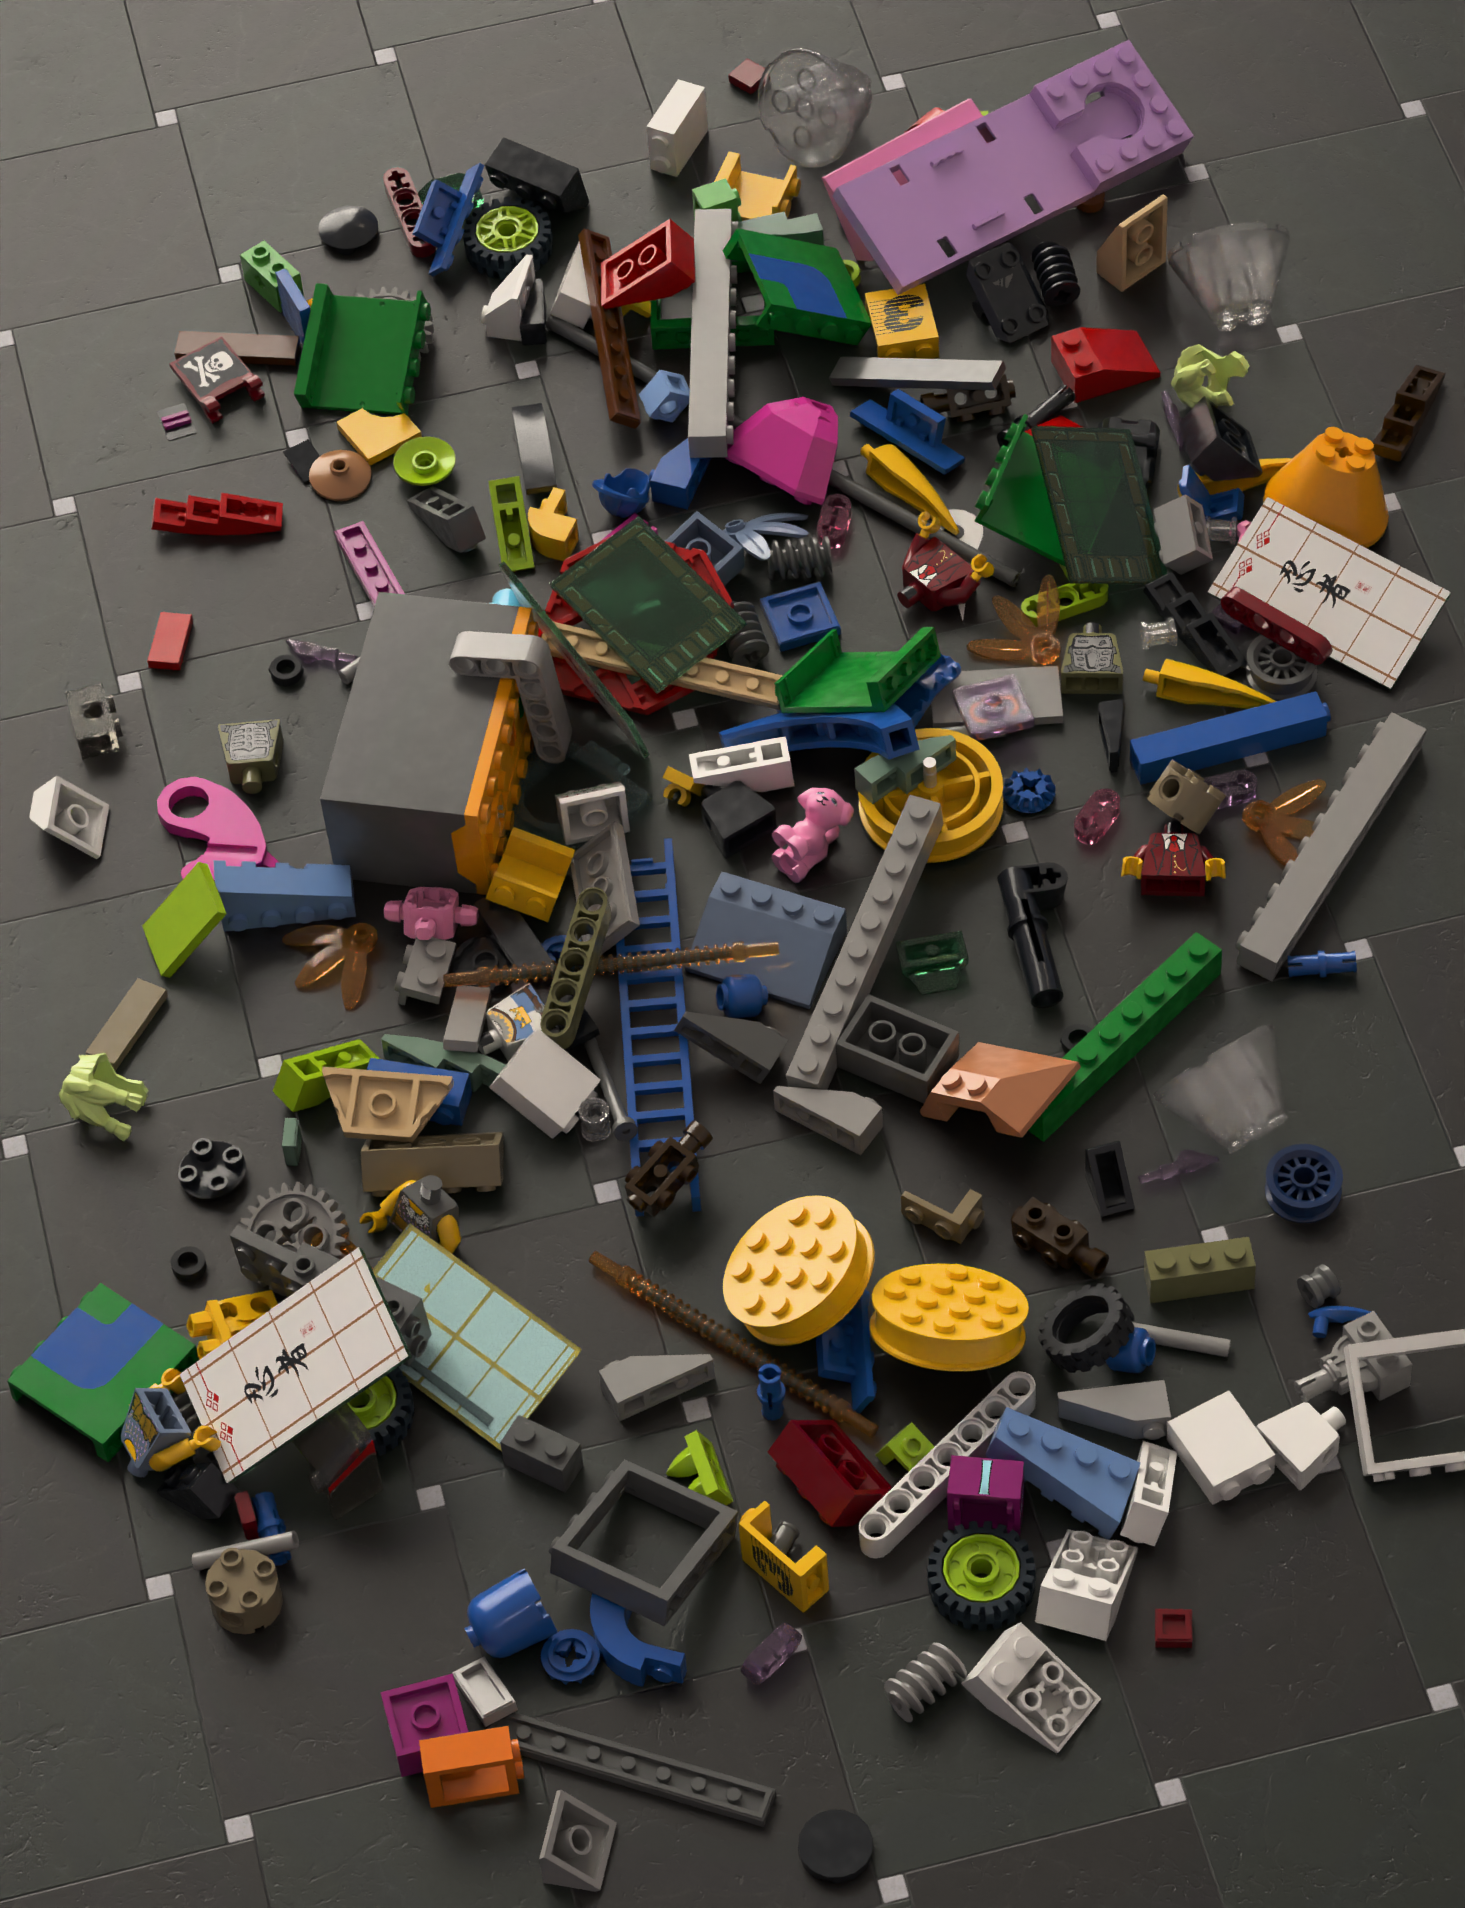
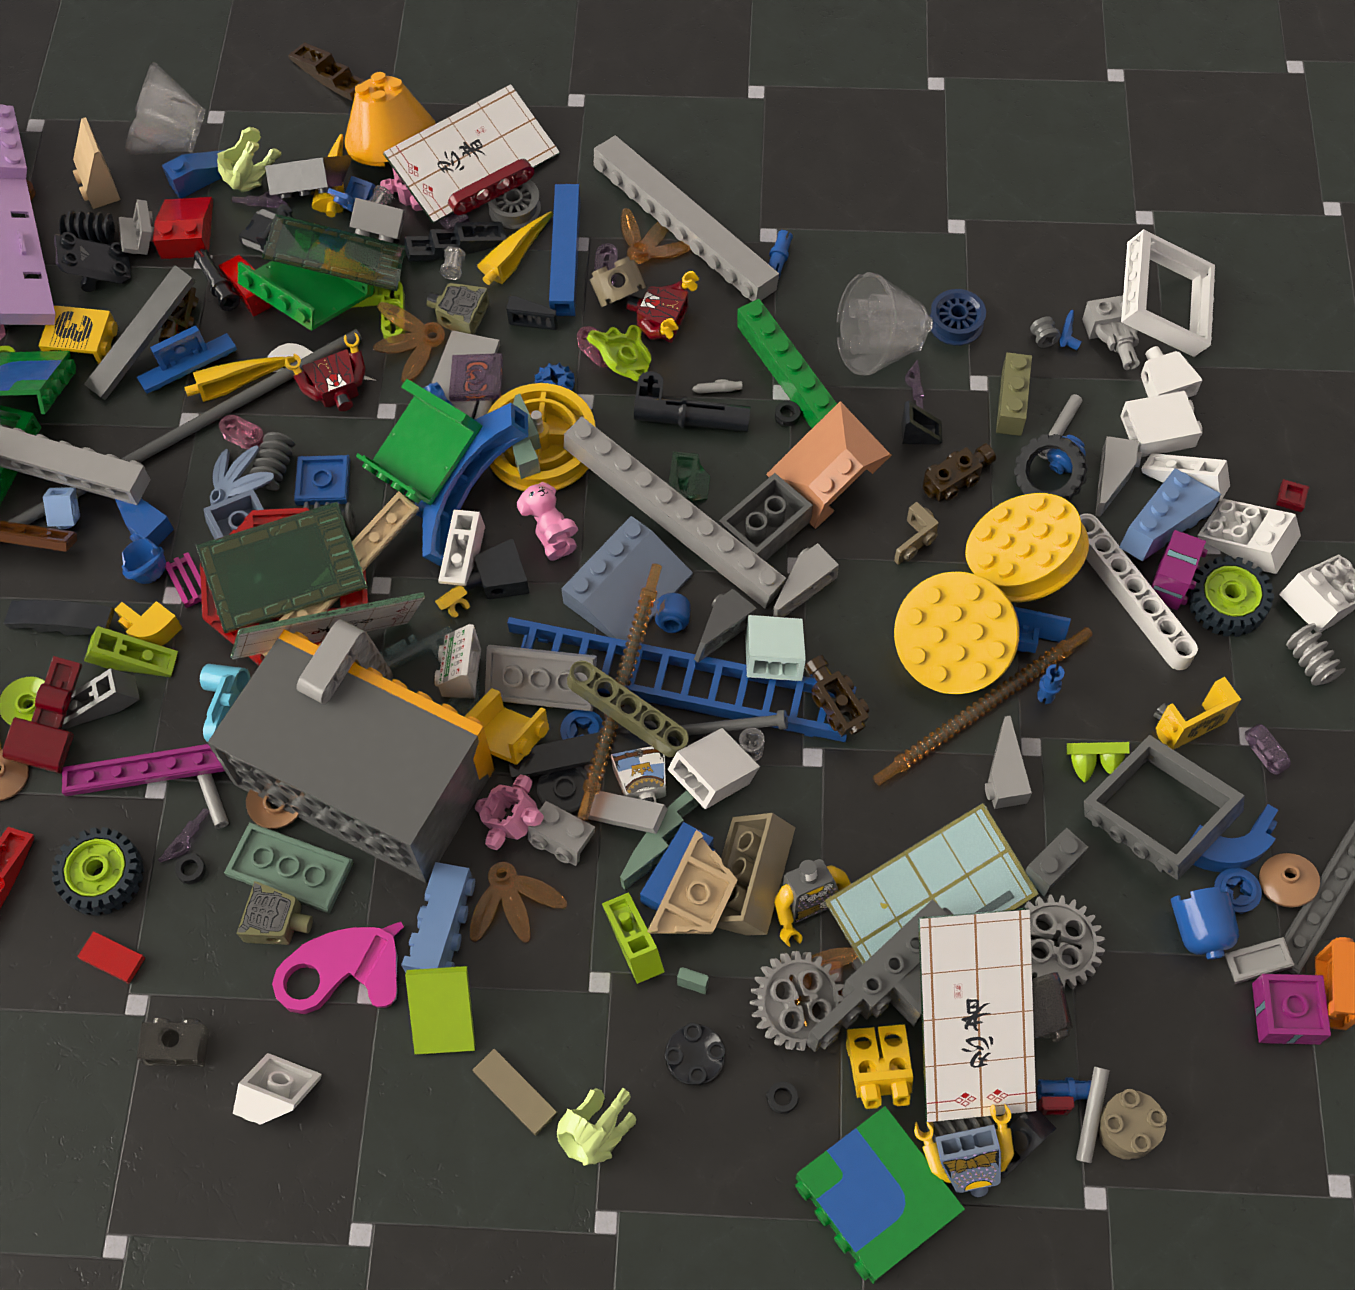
camera: 75 degrees left, 10 degrees up
dark pink brick [725,397,838,505] -> none
dark red slope [767,1420,892,1527] -> none
lime bracket [875,1422,934,1472] -> none
none -> dark red plate [2,656,83,774]
none -> wheel [52,827,144,916]
none -> light grey bracket [118,200,154,255]
none -> blue slope [162,150,225,199]
none -> sand green tile [224,822,354,914]
none -> lime tile [587,325,651,382]
none -> light grey piece [692,379,742,394]
none -> light aqua brick [745,615,806,681]
none -> light grey gear [1018,895,1105,991]
none -> medium nougat dish [1259,853,1320,907]

